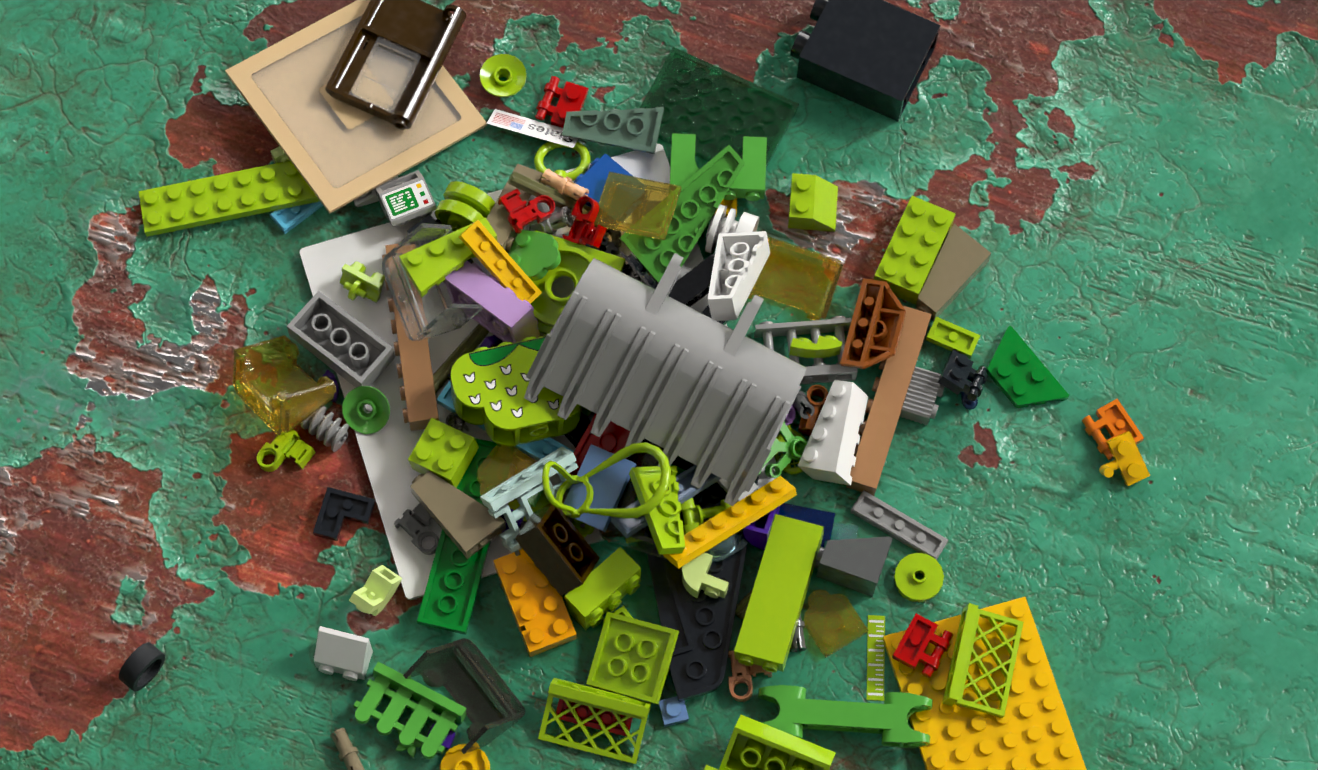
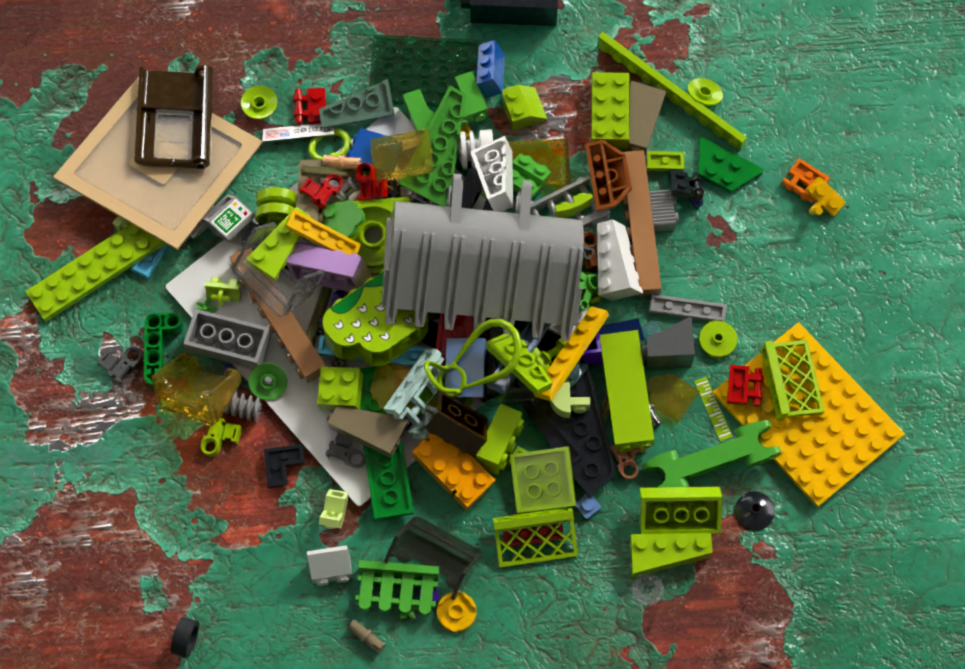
camera: 20 degrees left, 0 degrees up
none -> dark grey piece [97,347,142,384]
none -> green beam [144,312,184,390]
none -> bright green plant [196,298,218,313]
none -> blue brick [476,40,505,98]
none -> bright green plate [513,153,551,199]
none -> lime plate [597,32,747,151]
none -> lime dish [687,78,723,106]

